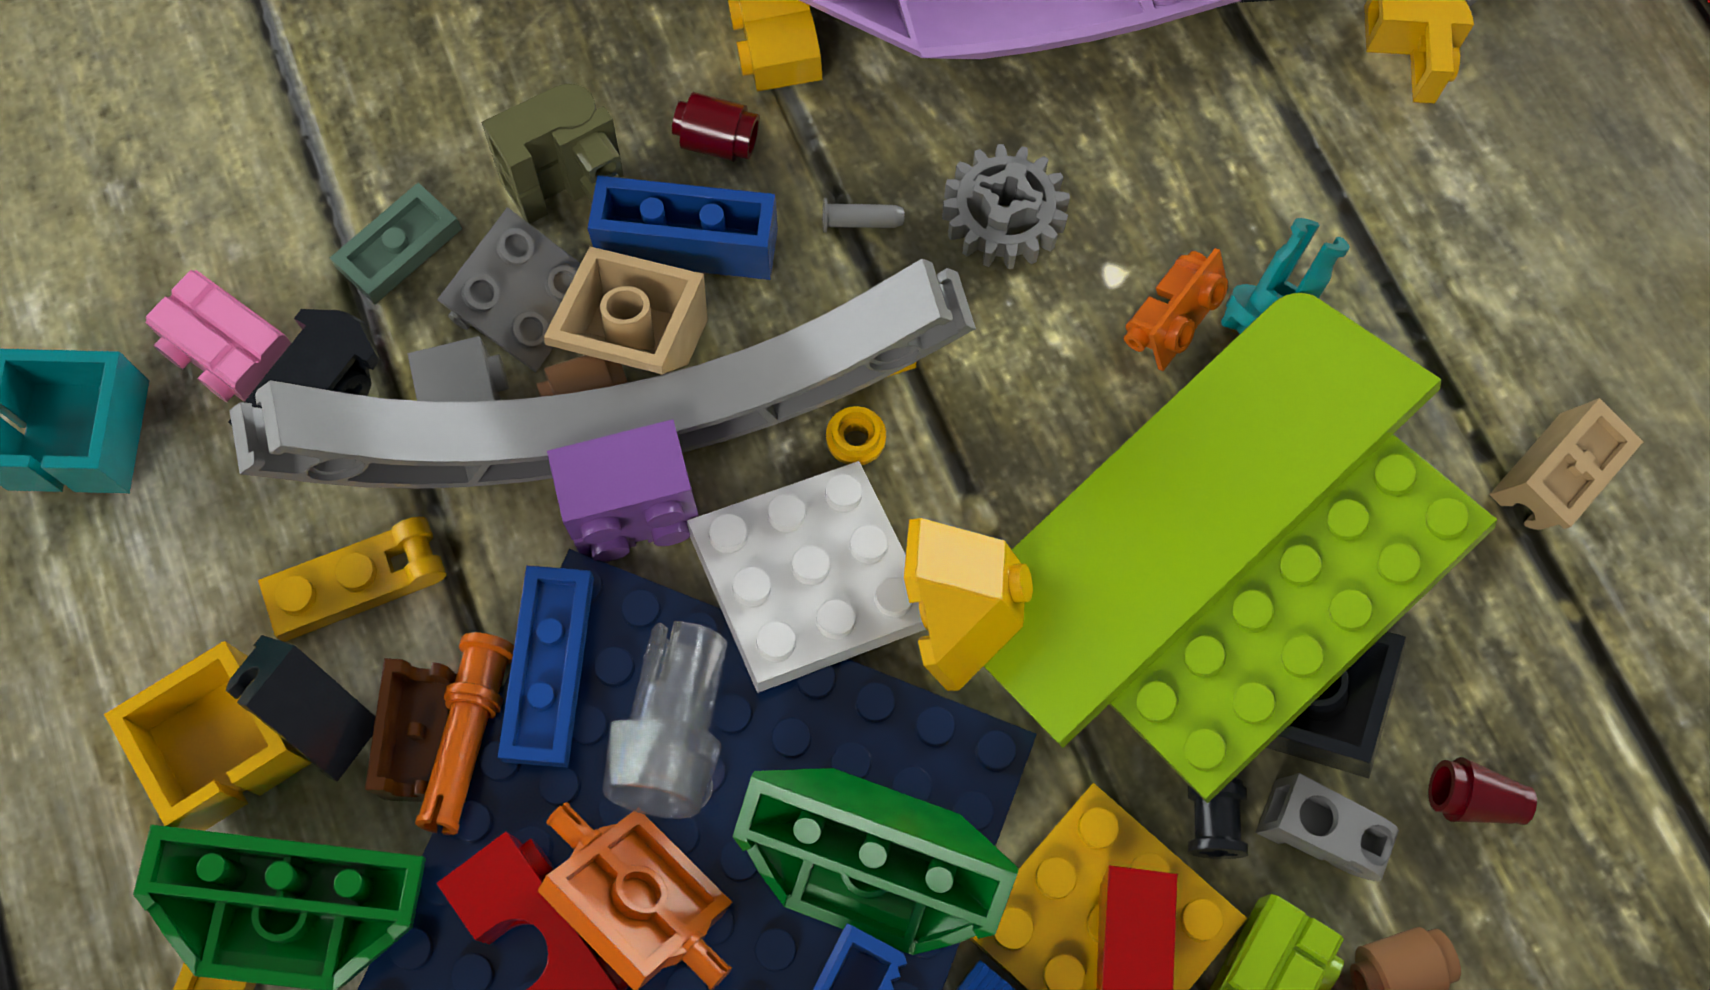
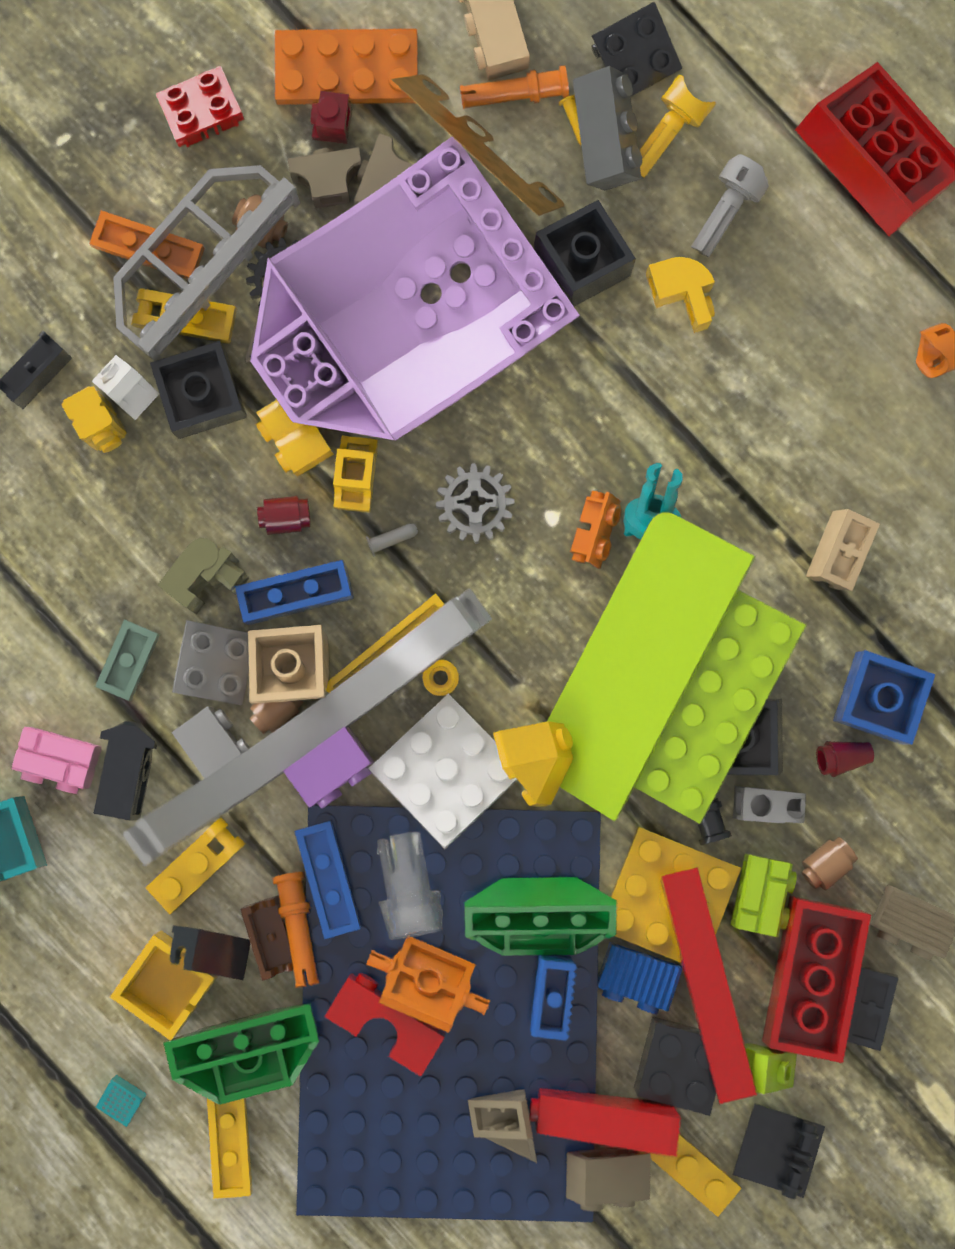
camera: 20 degrees left, 15 degrees up
none -> teal slope [96,1075,147,1127]
none -> yellow brick [333,435,378,513]
none -> blue brick [833,650,936,745]

